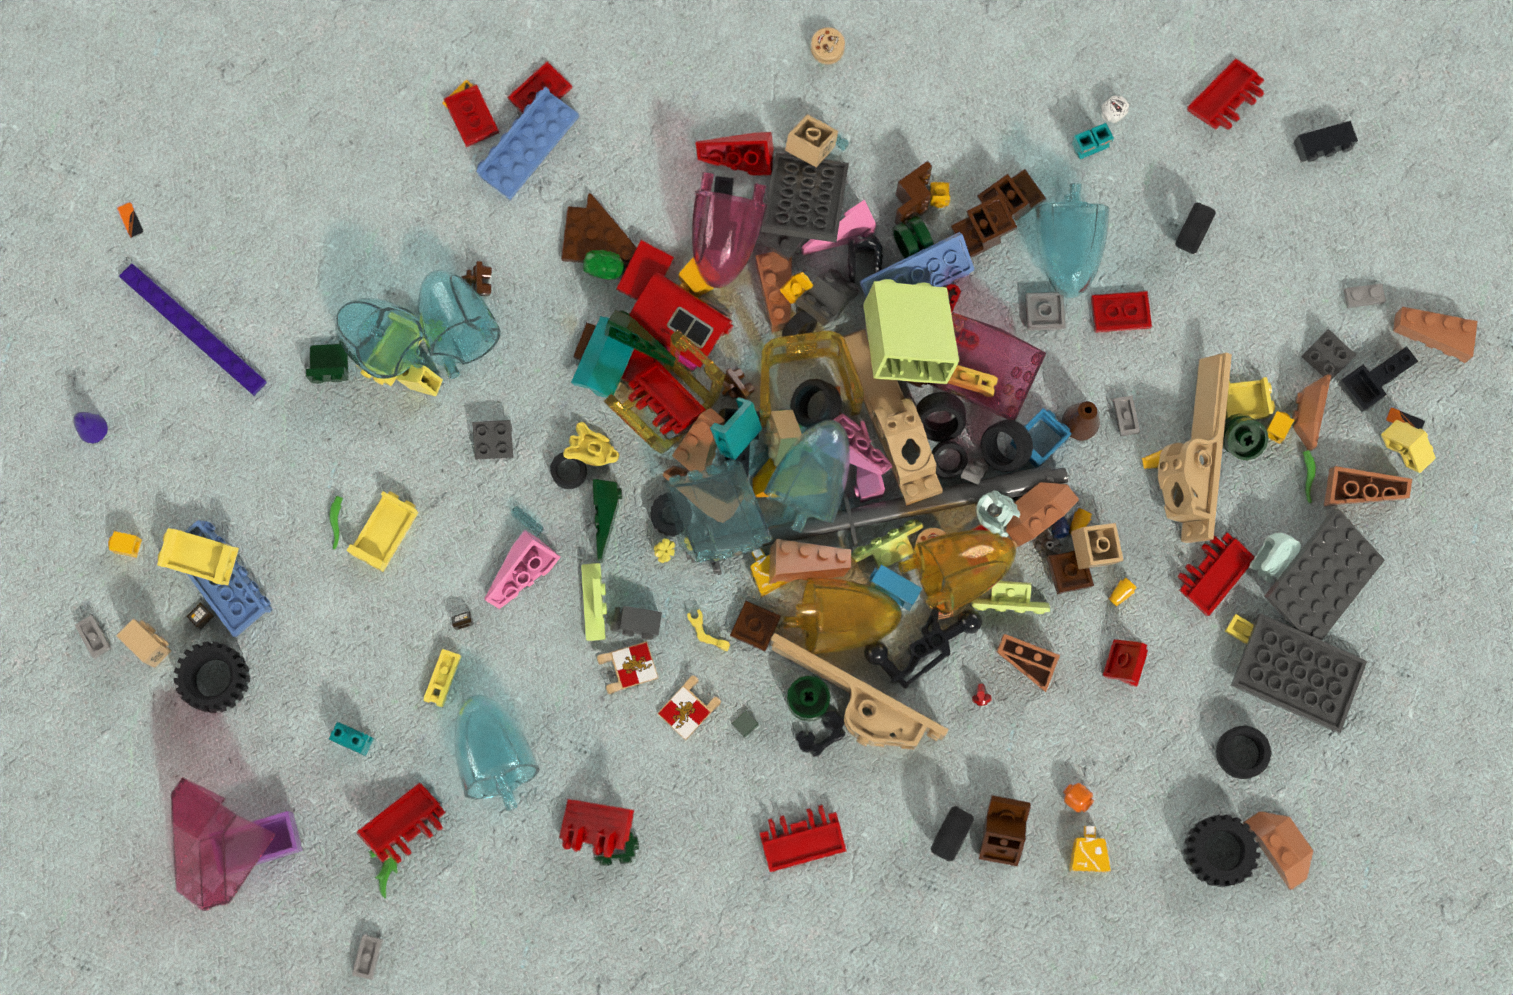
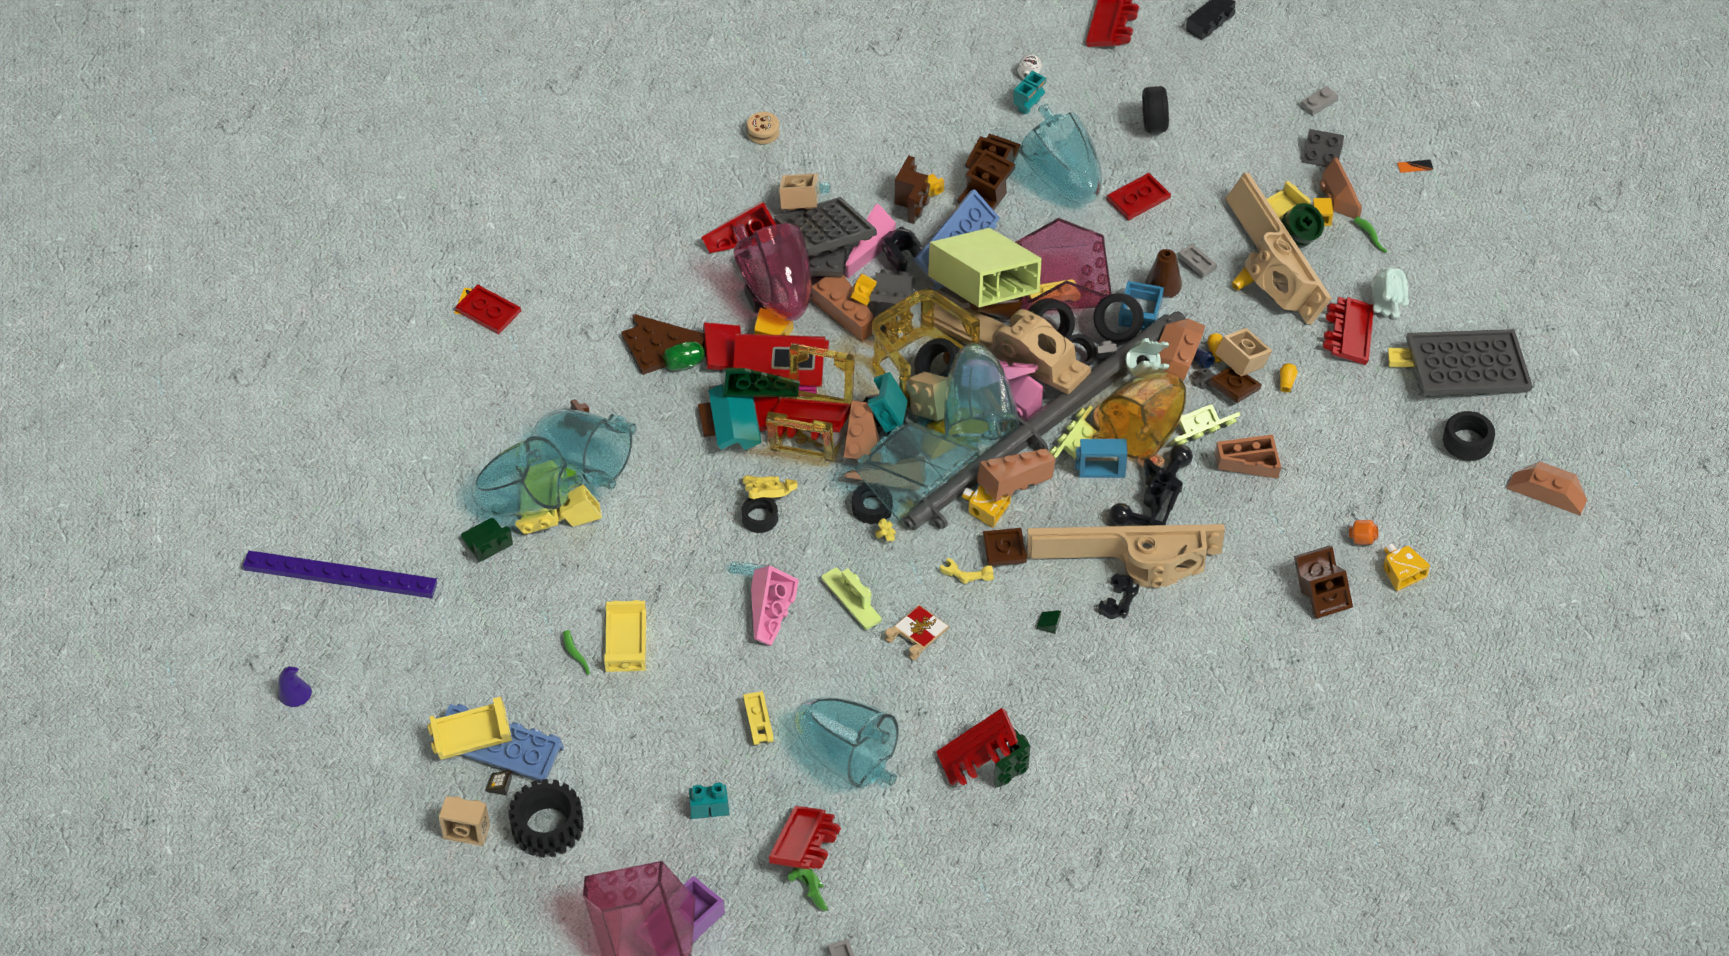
camera: 30 degrees left, 25 degrees down
light grey plate [75,615,112,659] -> none
yellow brick [108,531,142,558] -> none
sticker [117,202,144,238] -> none
dark brown slope [452,611,474,630] -> none
dark grey hinge [472,420,513,460] -> none
medium blue bracket [476,87,579,200] -> none
red tile [507,62,573,114] -> none
dark green wedge [592,479,622,563] -> none
dark grey hinge [610,606,662,640] -> none
flag [657,675,721,740] -> none
reddish brown hips [721,368,755,400] -> none
red hinge [759,805,847,872] -> none
clear yellow windscreen [783,577,902,654] -> none
dark green wheel [787,675,830,722] -> none
dark green wheel [892,216,934,259] -> none
black tyre [930,806,974,862] -> none
red plate [972,684,992,706] -> none
light grey plate [1025,292,1066,331] -> none
red bracket [1103,639,1148,687] -> none
black tyre [1184,815,1260,887] -> none
dark grey plate [1264,509,1385,641] -> none
nougat wedge [1324,466,1412,506] -> none
black plate [1339,346,1418,412] -> none
light yellow brick [1381,420,1436,473] -> none
nougat wedge [1393,307,1478,363] -> none

